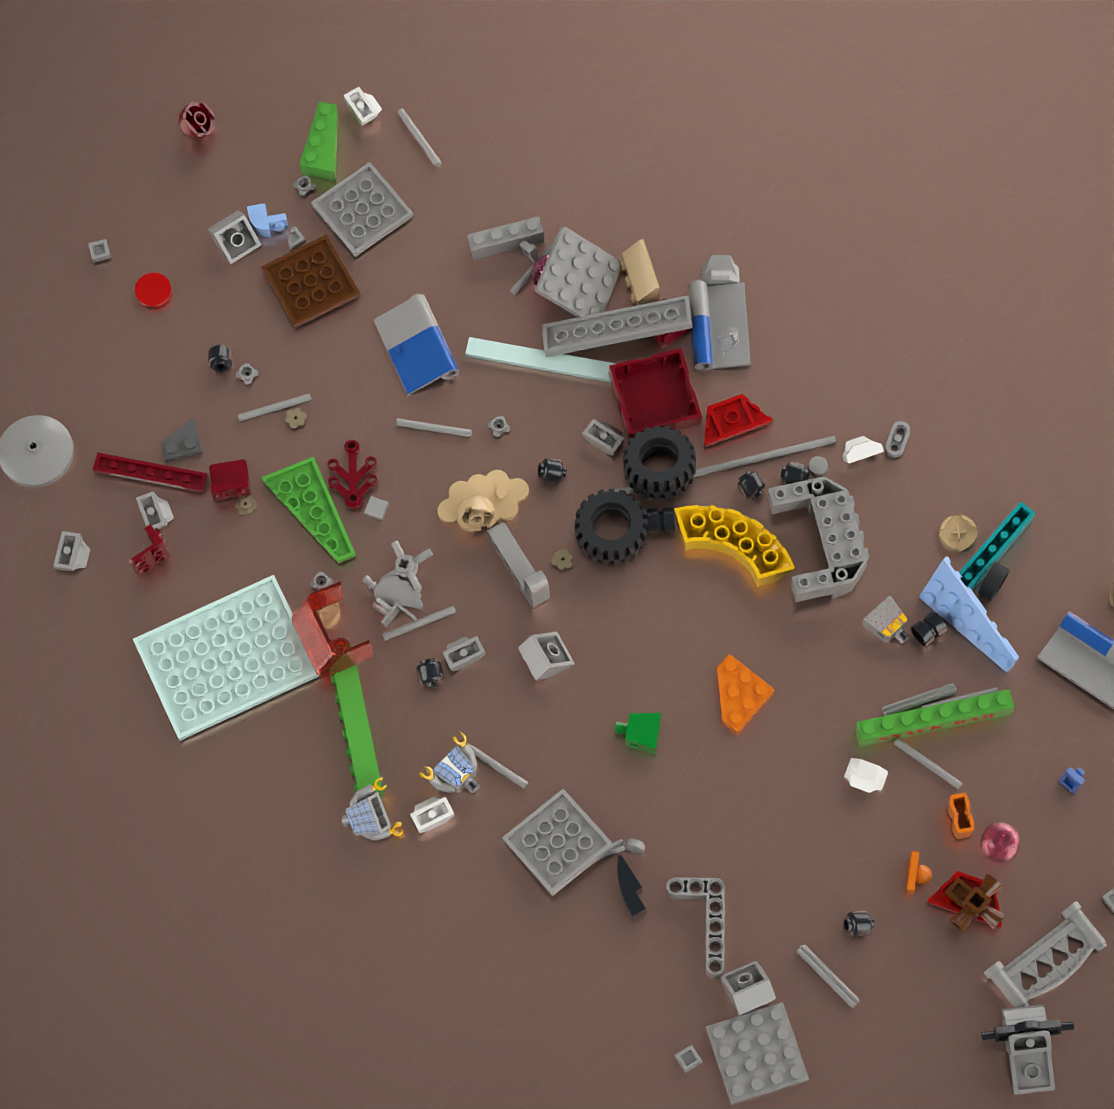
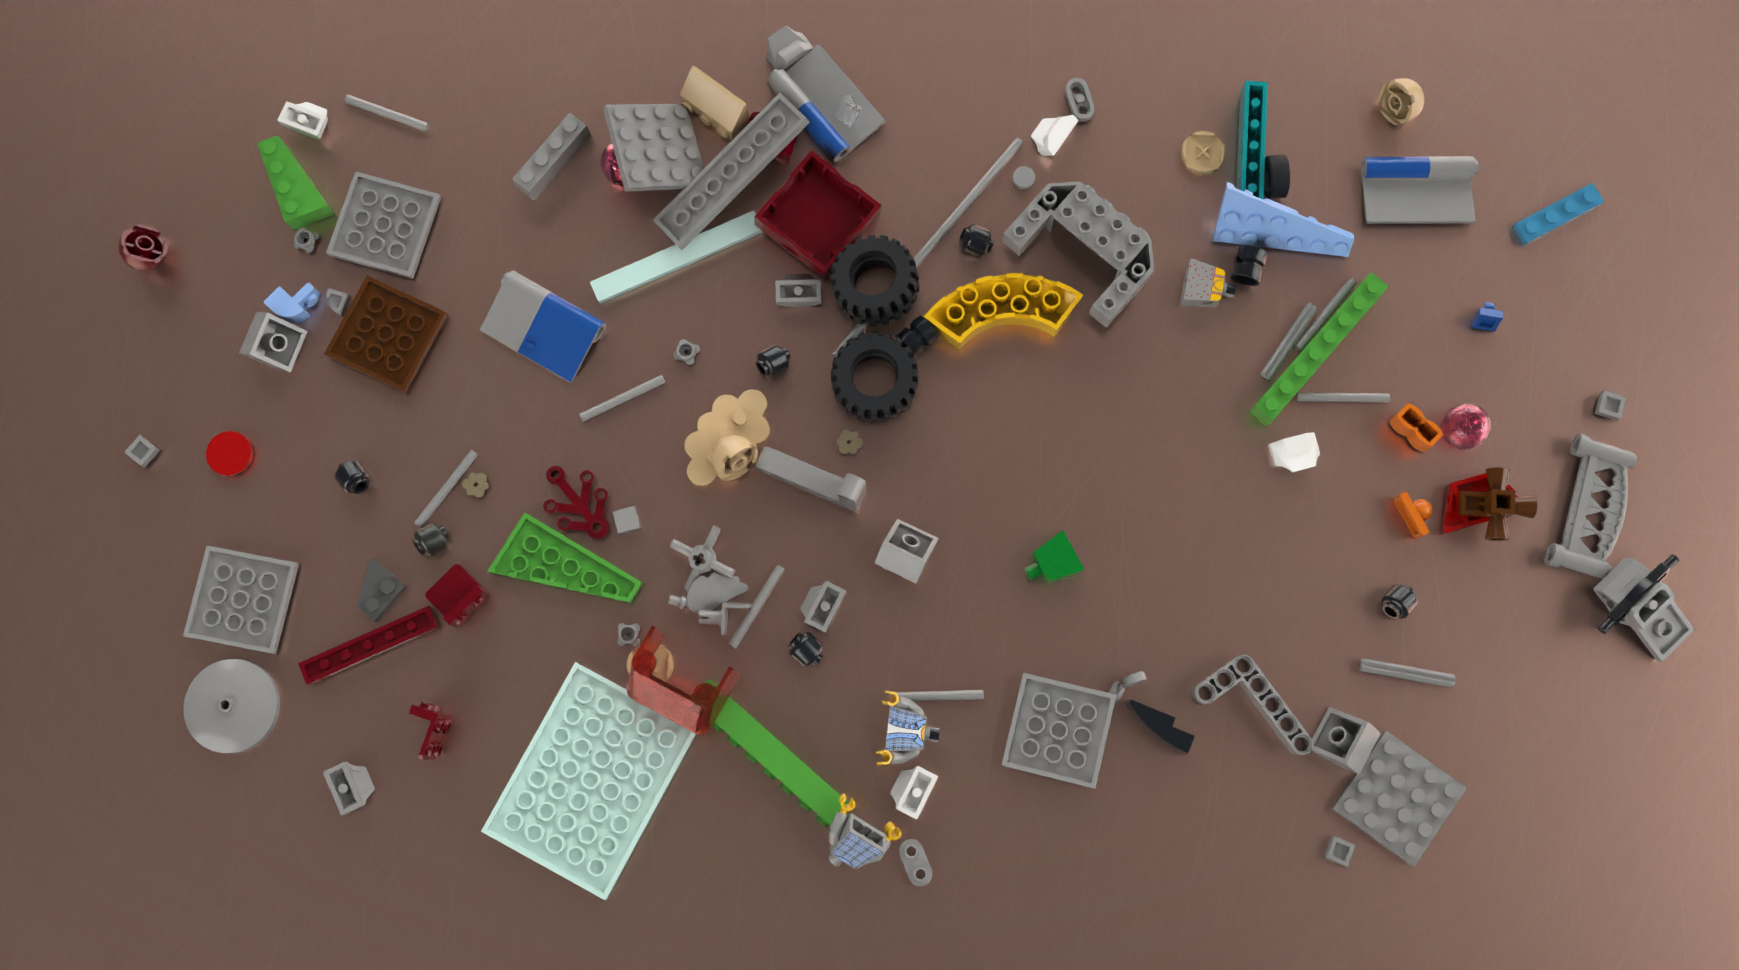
camera: 35 degrees left, 10 degrees up
light grey slope [136,491,174,530] -> none
dark tan plant [235,495,257,515] -> none
light grey plate [236,363,259,384] -> none
light grey bar [510,239,556,295] -> none
light grey plate [519,240,541,264] -> none
red wing [704,394,773,447] -> none
orange plate [717,654,775,734] -> none
black head [781,461,810,485] -> none
none -> light grey plate [183,546,299,654]
none -> pearl dark grey head [412,522,449,557]
none -> light grey plate [899,839,932,886]

